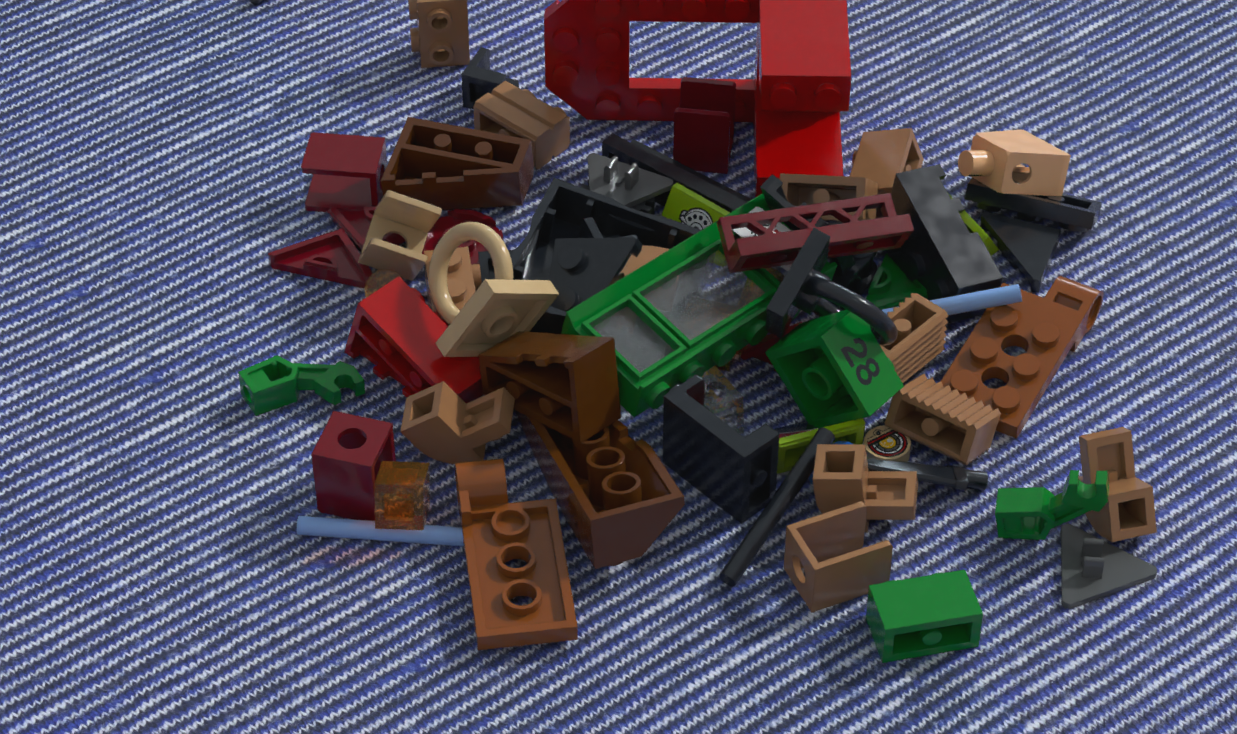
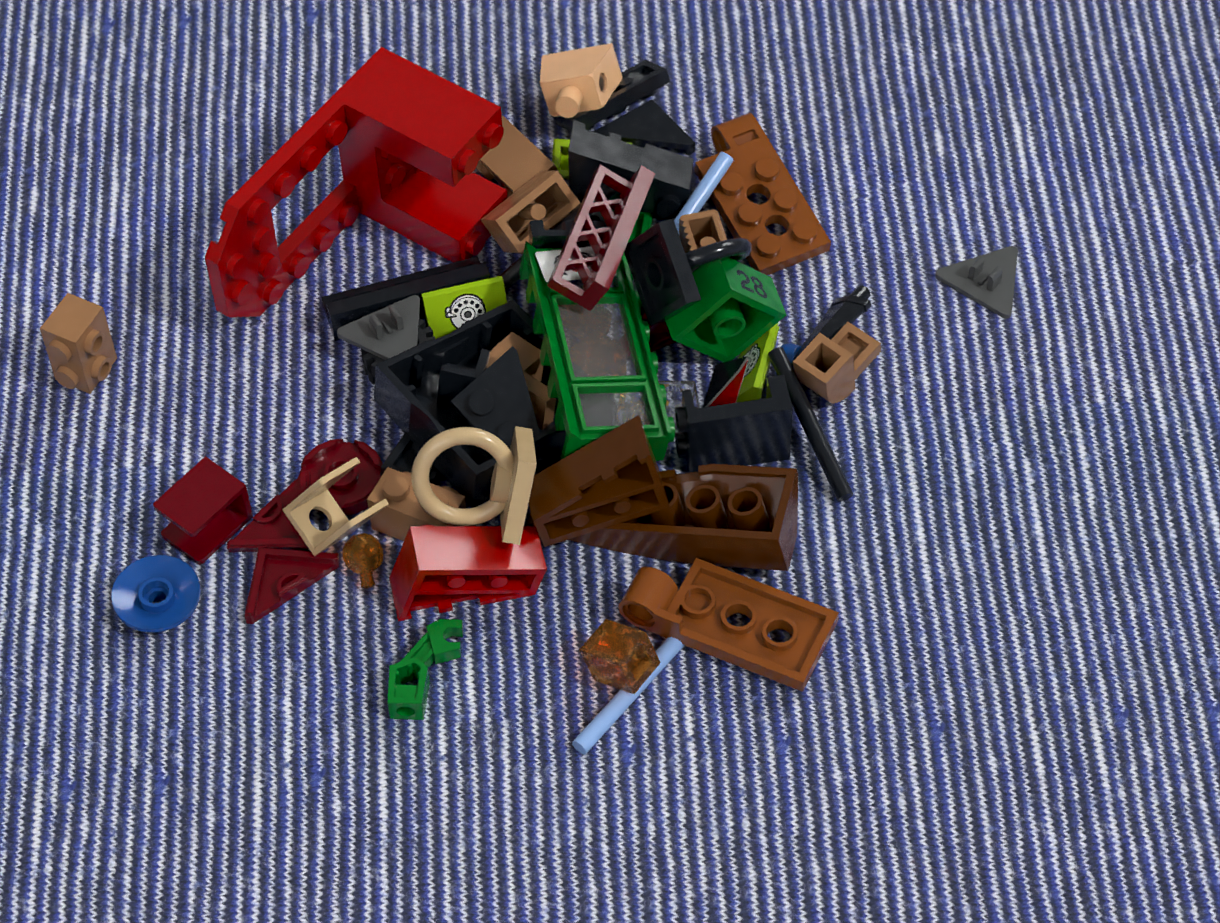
camera: 55 degrees left, 10 degrees up
dark red piece [311,411,397,521] -> none
reddish brown wedge [381,117,534,210] -> none
medium nougat brick [400,381,515,464] -> none
black panel [461,47,519,109] -> none
medium nougat brick [473,80,570,170] -> none
dark red piece [673,77,736,174] -> none
medium nougat piece [784,501,893,613] -> none
tile [864,425,911,462] -> none
green brick [866,569,983,663] -> none
medium nougat brick [885,374,1001,466] -> none
green piece [995,470,1109,540] -> none
medium nougat brick [1079,427,1157,542] -> none
none -> blue dish [111,555,201,632]

